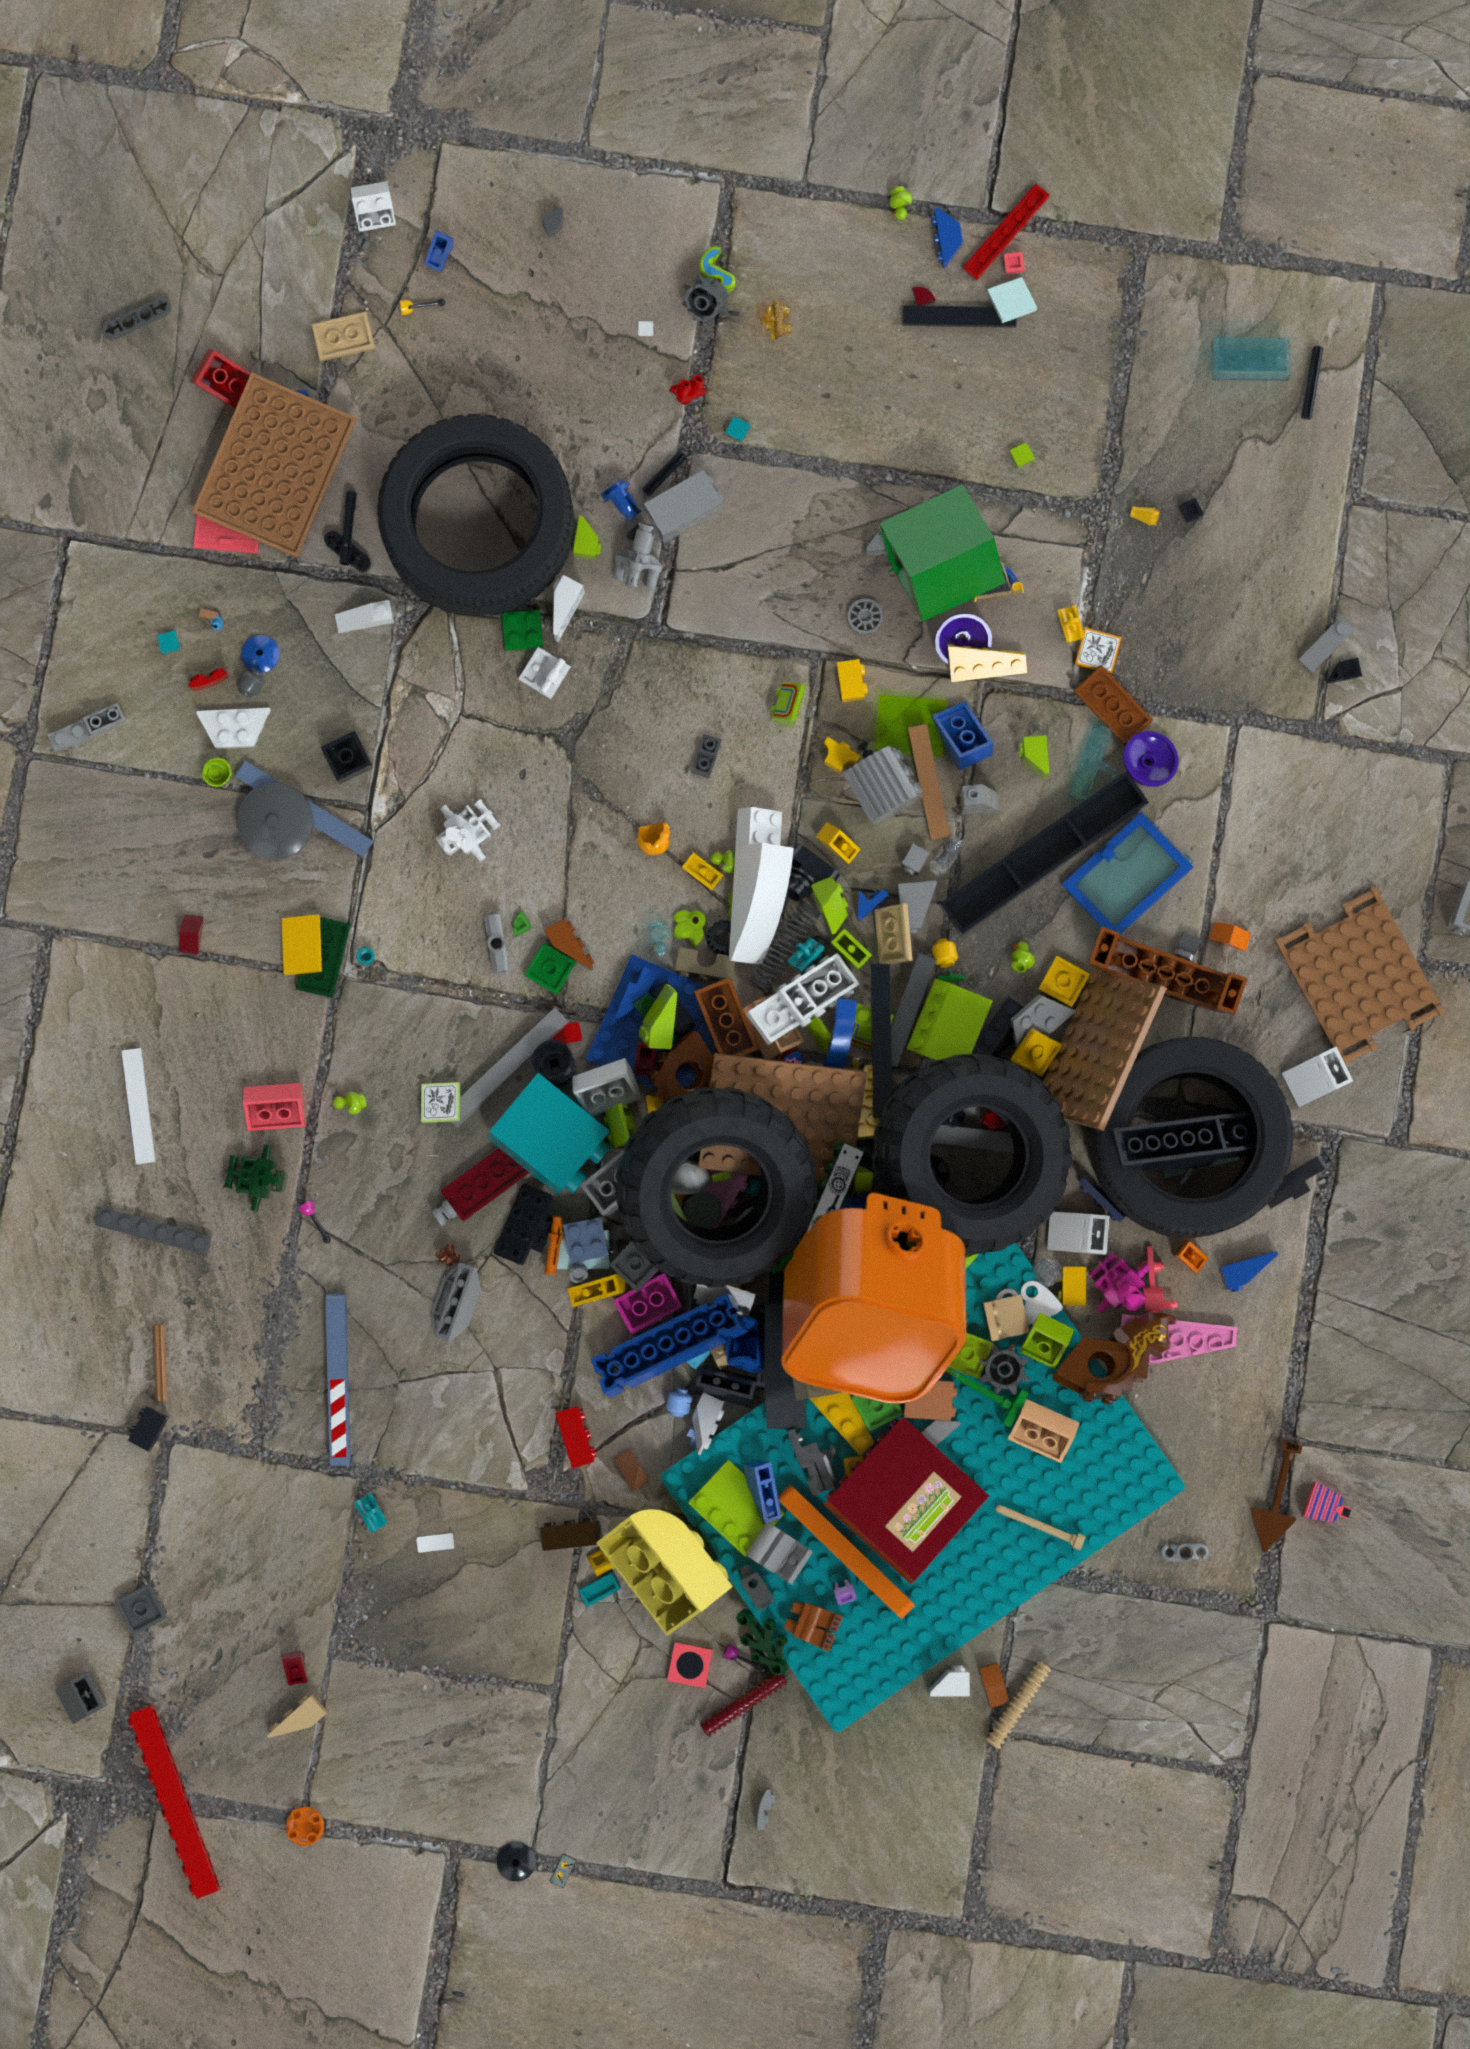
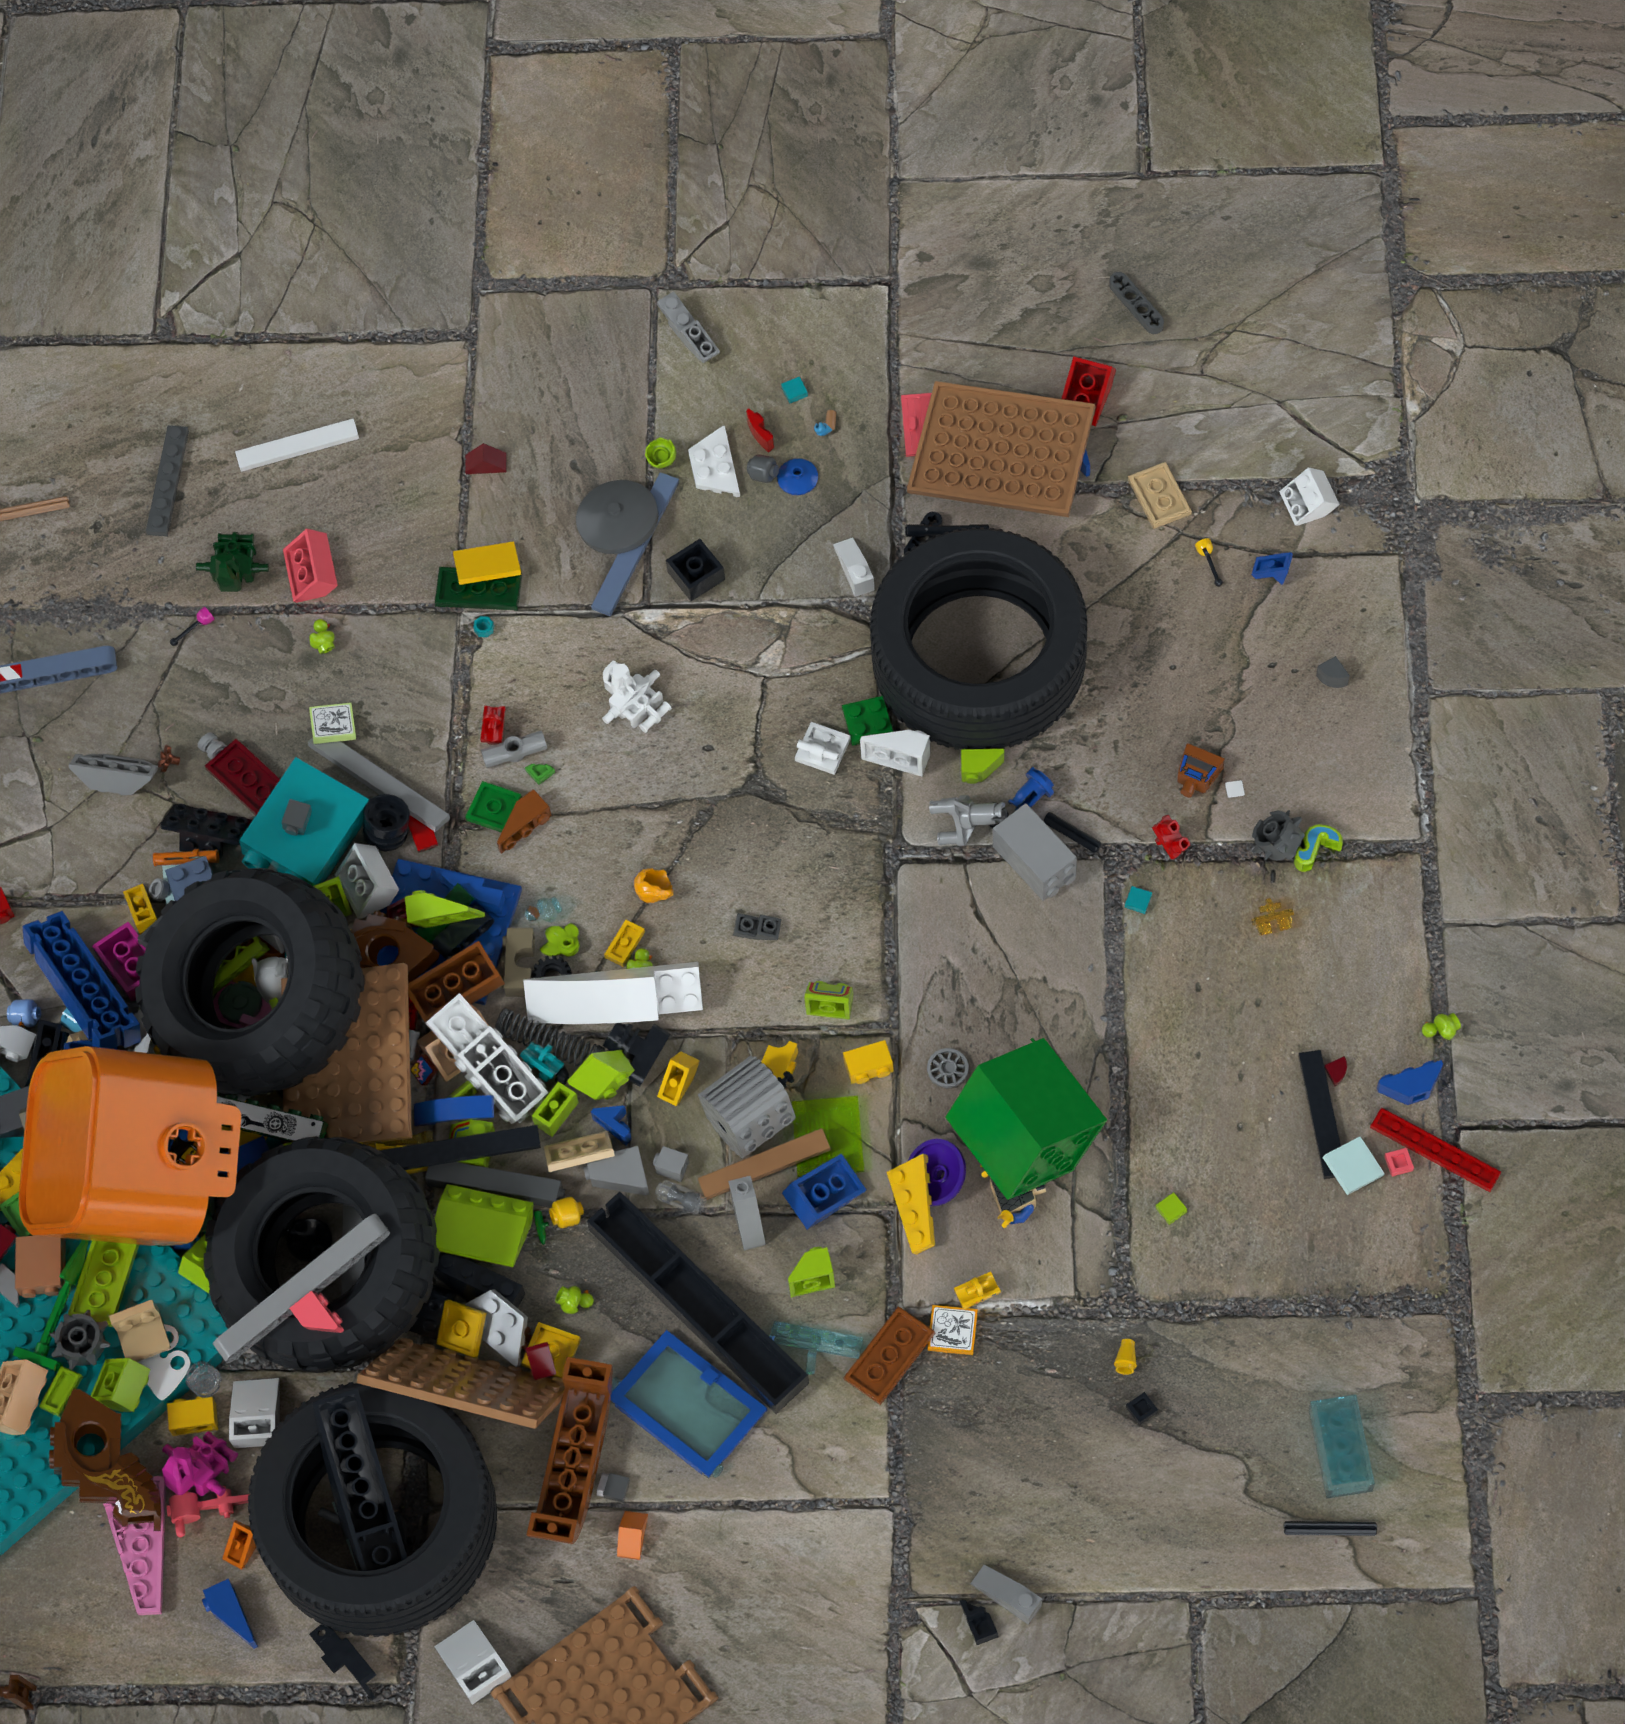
camera: 85 degrees right, 20 degrees down
dark purple dish [1123,731,1179,787] -> none
none -> lime tile [39,1366,83,1417]
none -> light grey beam [213,1214,390,1363]
none -> dark grey brick [282,799,312,836]
none -> coral slope [289,1291,344,1333]
none -> red hips [480,706,506,745]
none -> dark red slope [525,1342,556,1380]
none -> dark orange torso [1177,743,1225,798]

